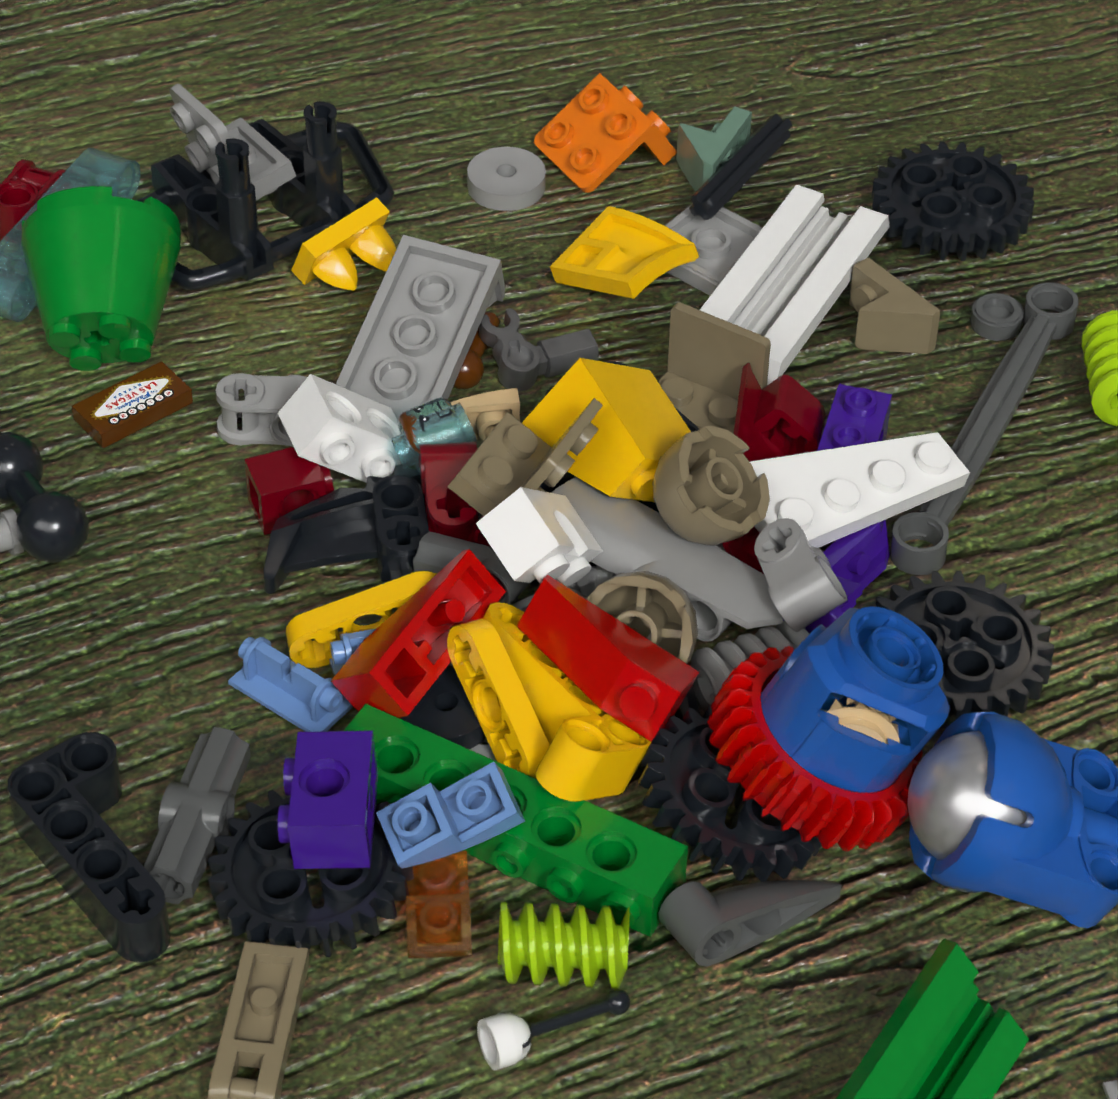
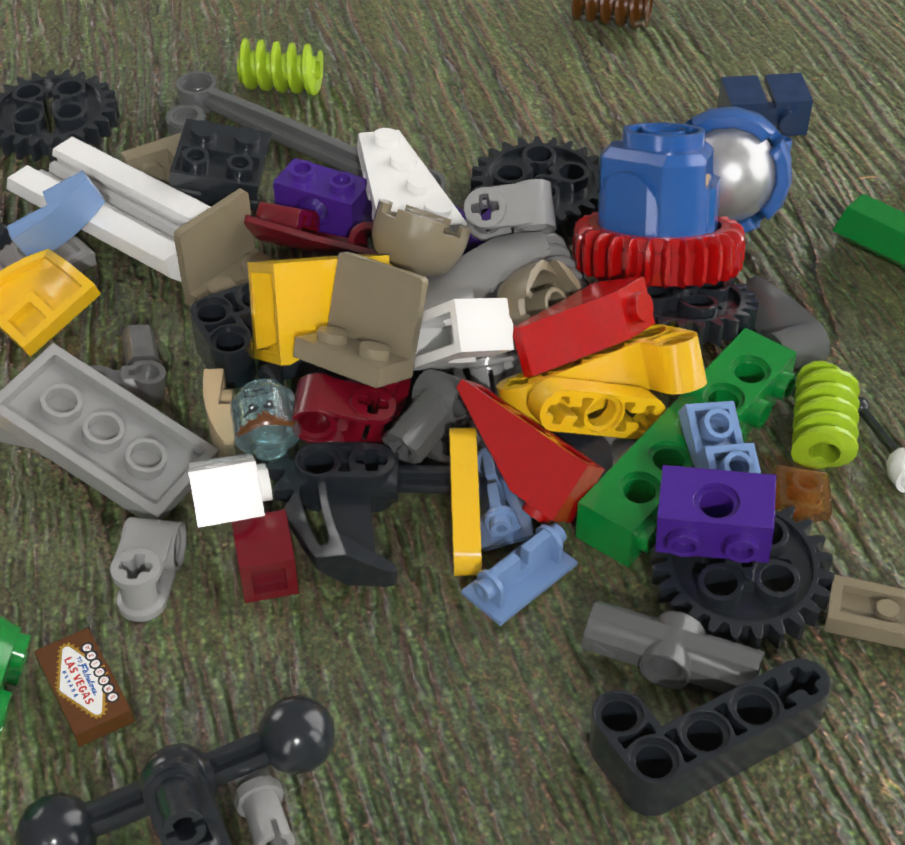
camera: 80 degrees left, 0 degrees up
none -> medium blue slope [7,170,105,256]
none -> black plate [169,118,271,211]

